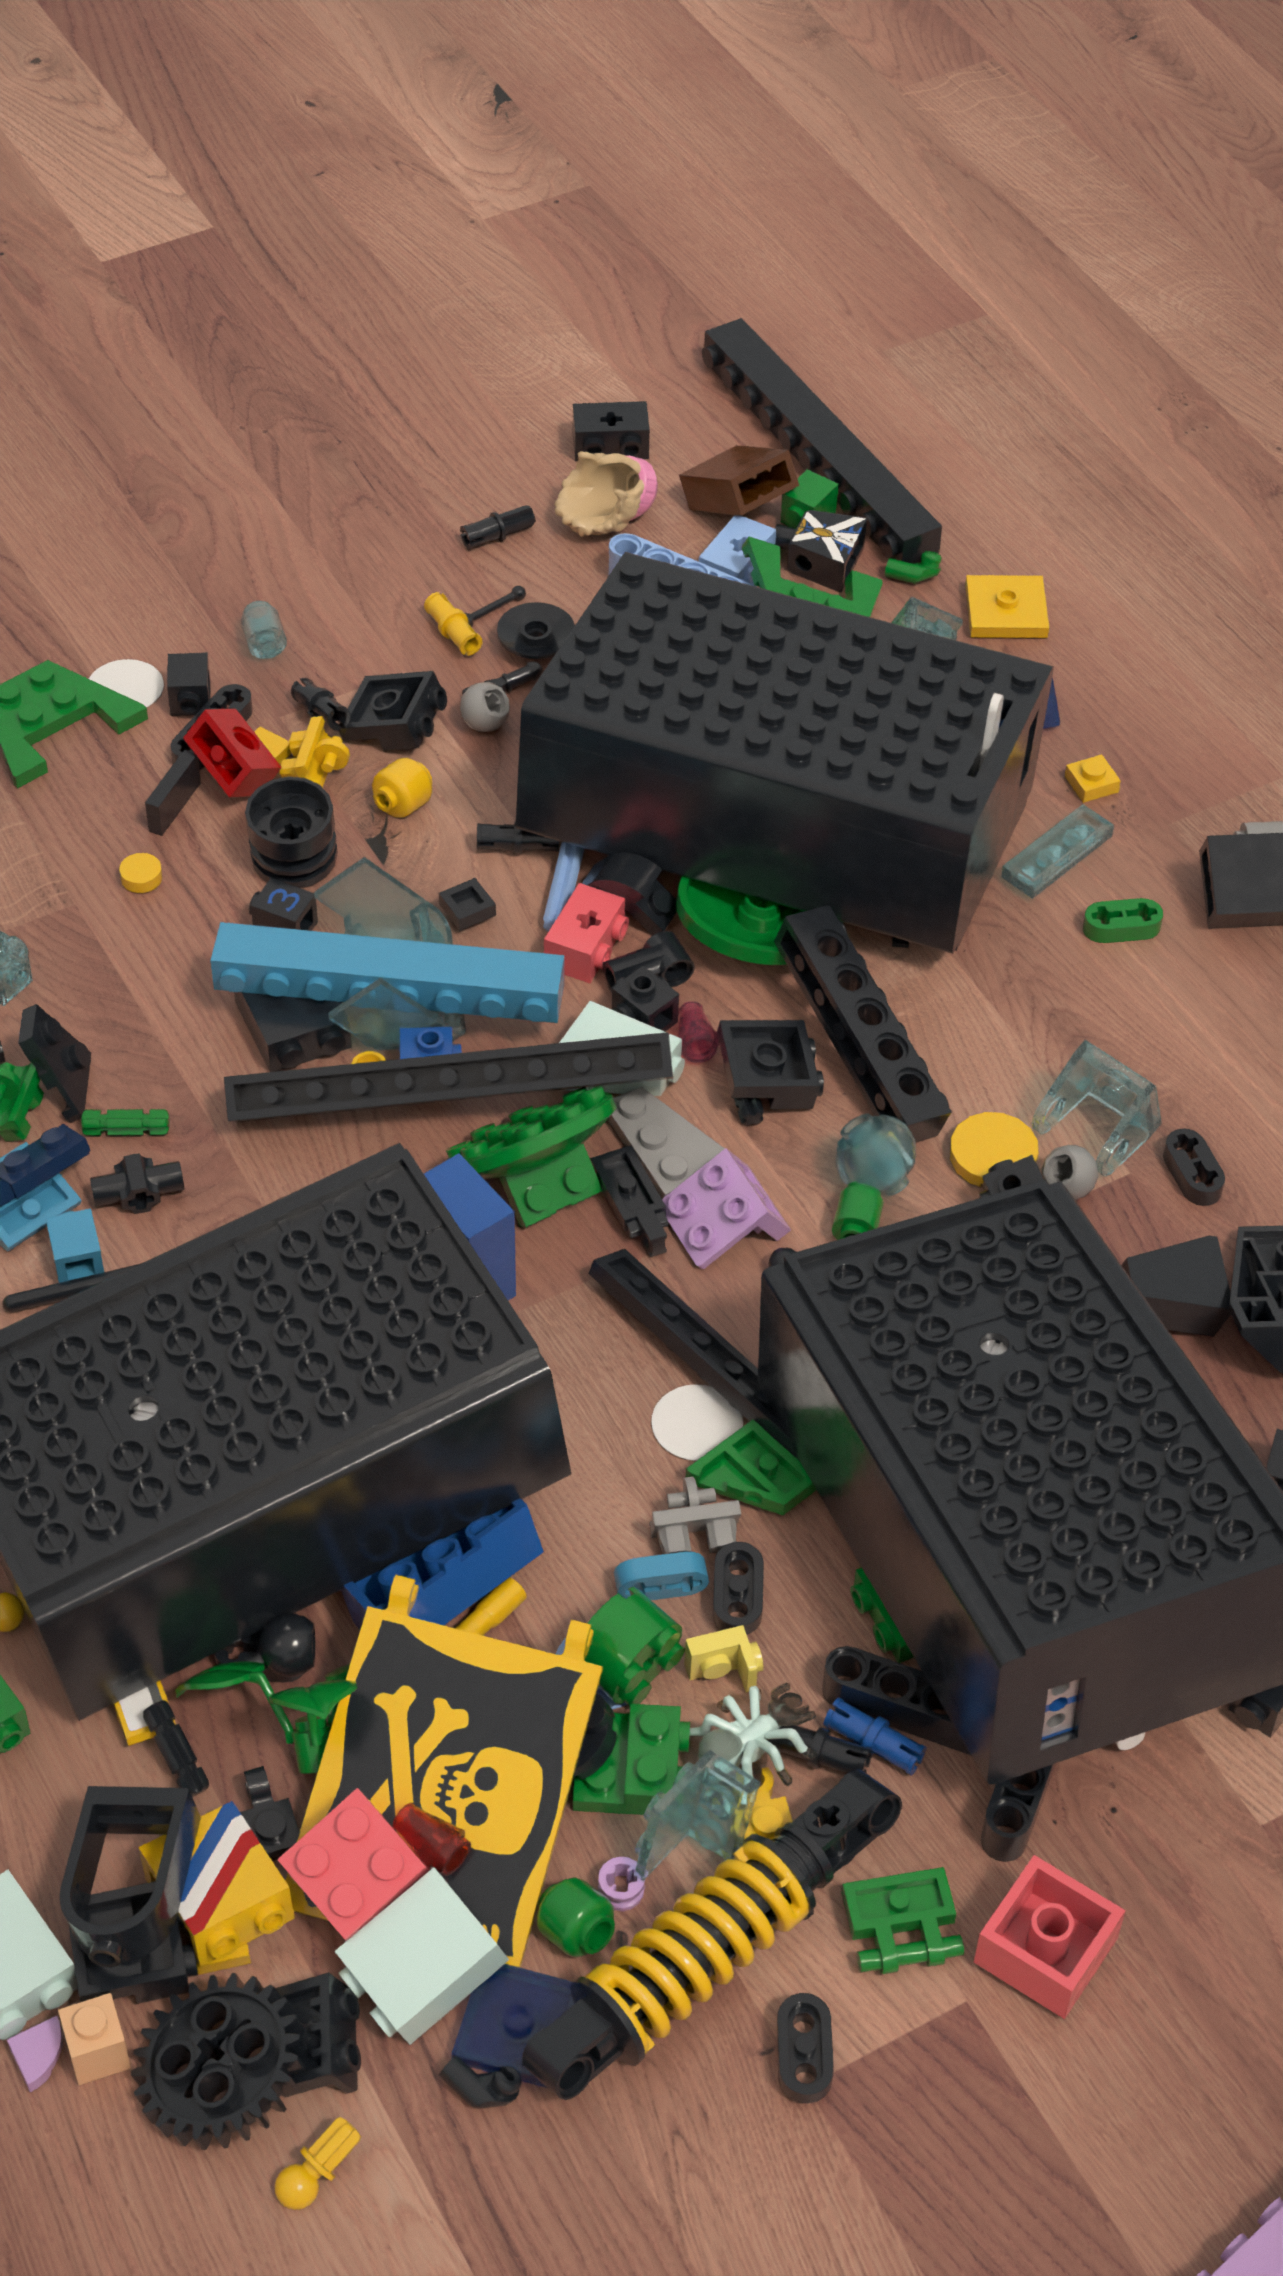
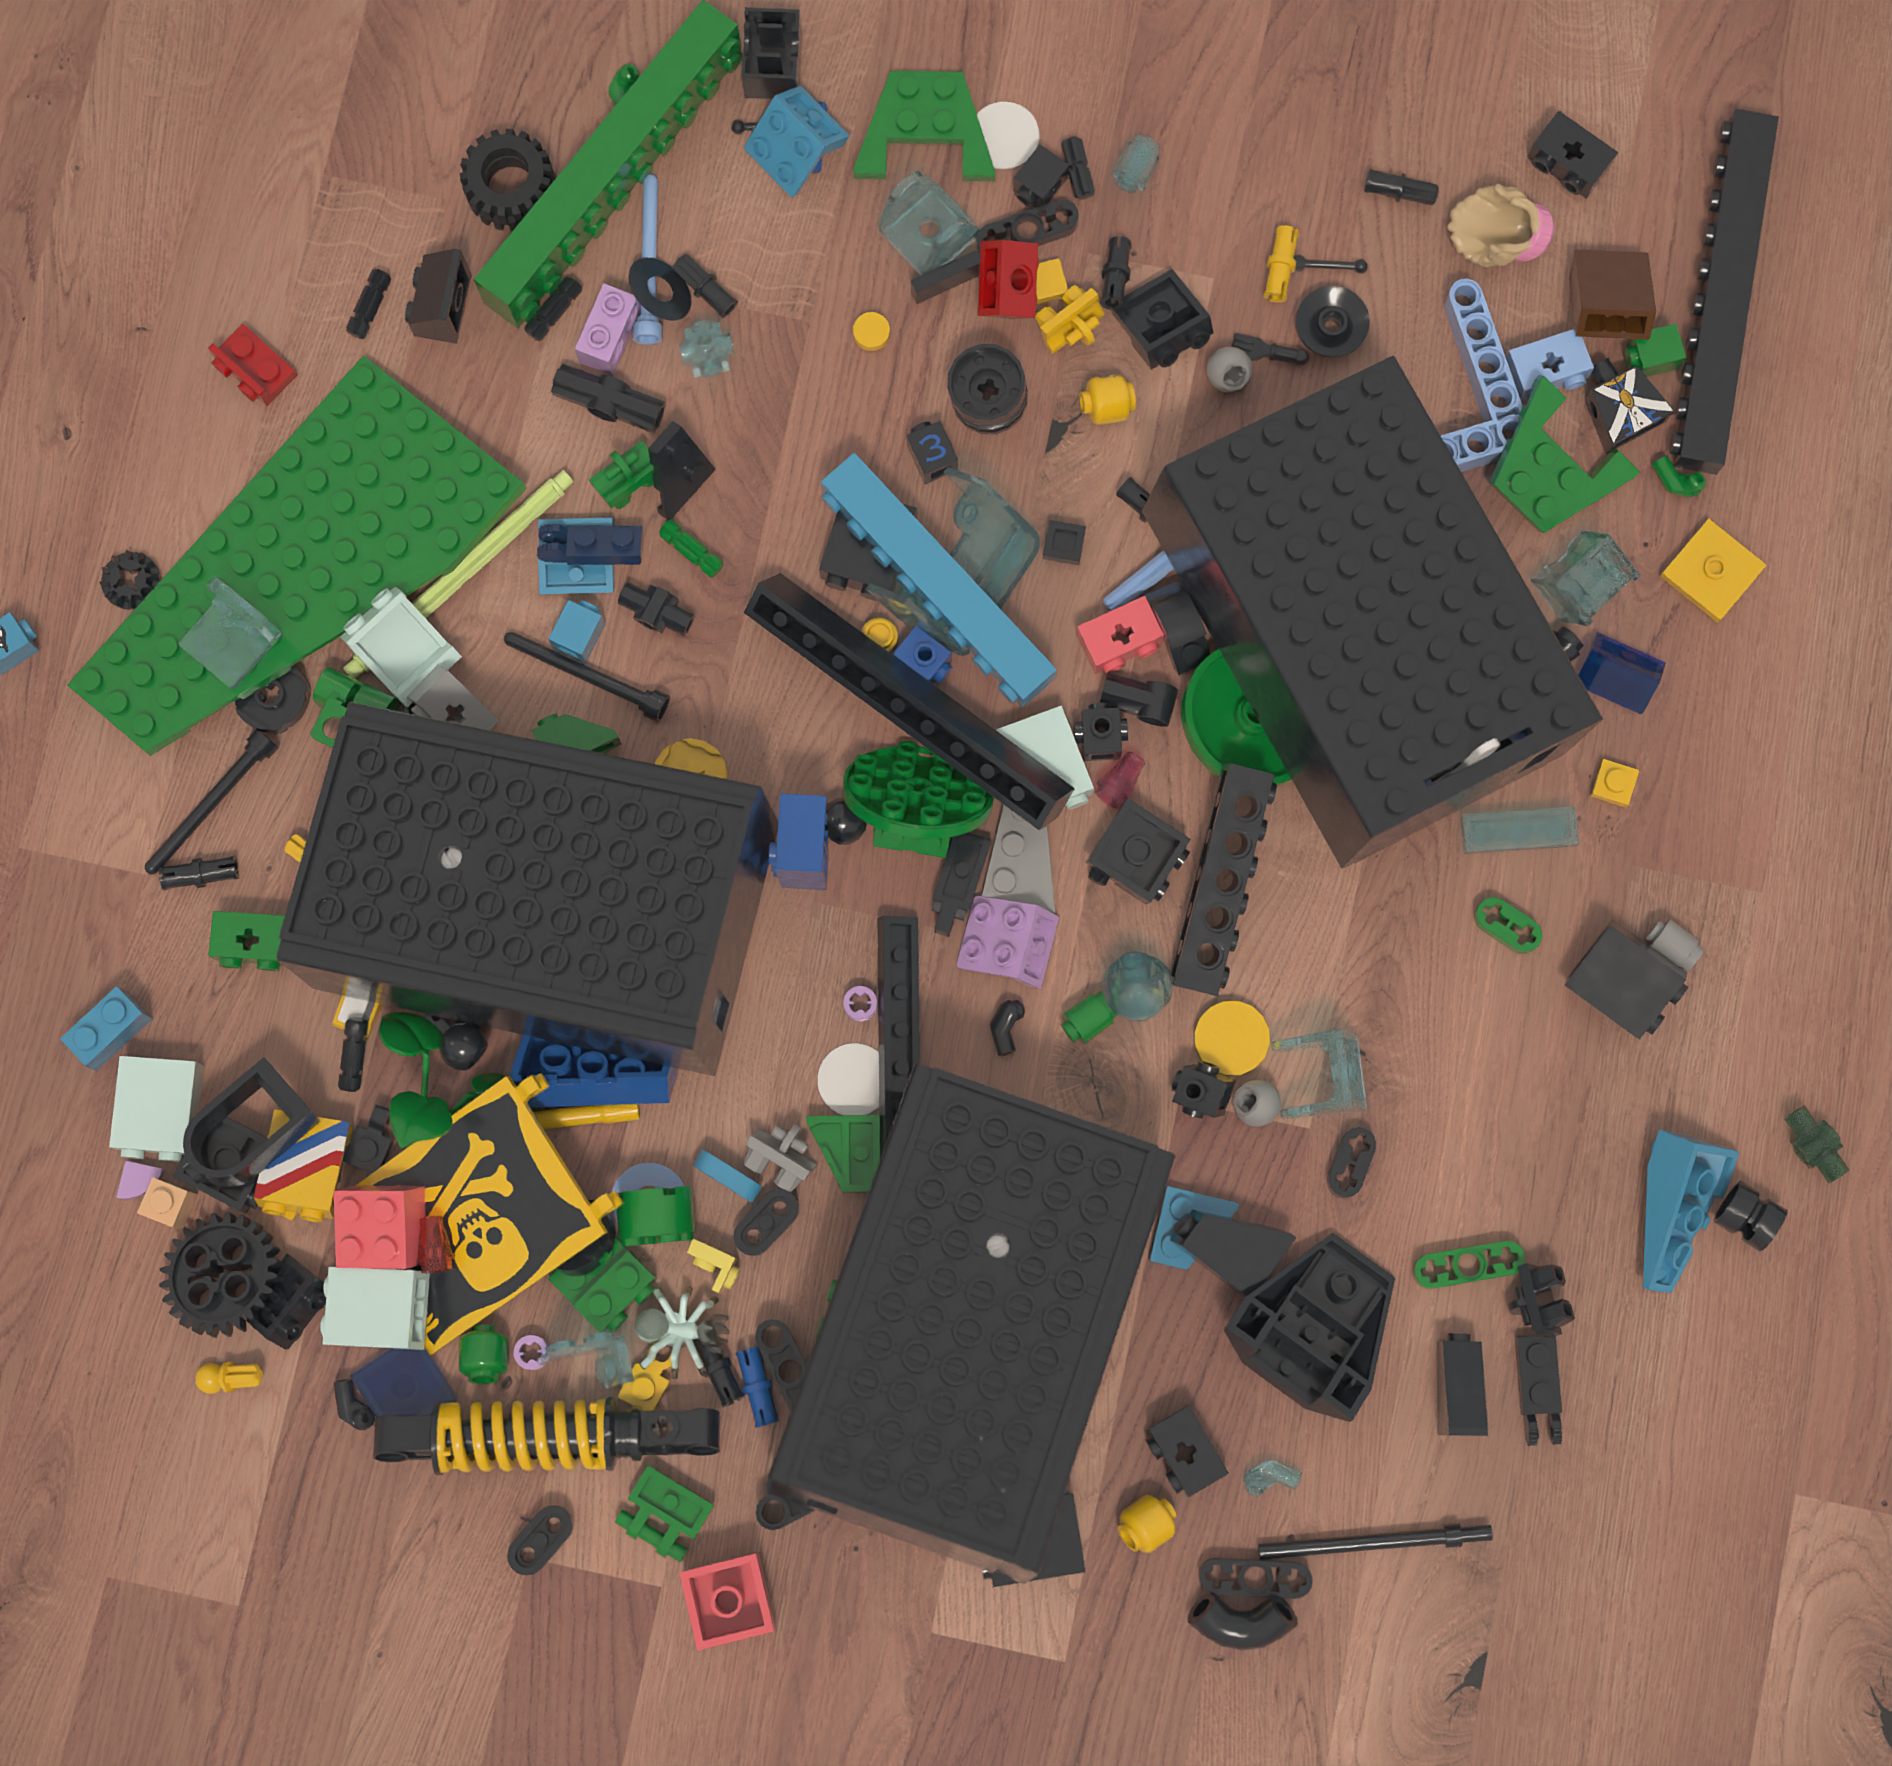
camera: 45 degrees right, 30 degrees up
none -> lavender bush [843,986,878,1022]
none -> clear light blue hose [878,171,980,275]
none -> black piece [1061,136,1095,200]

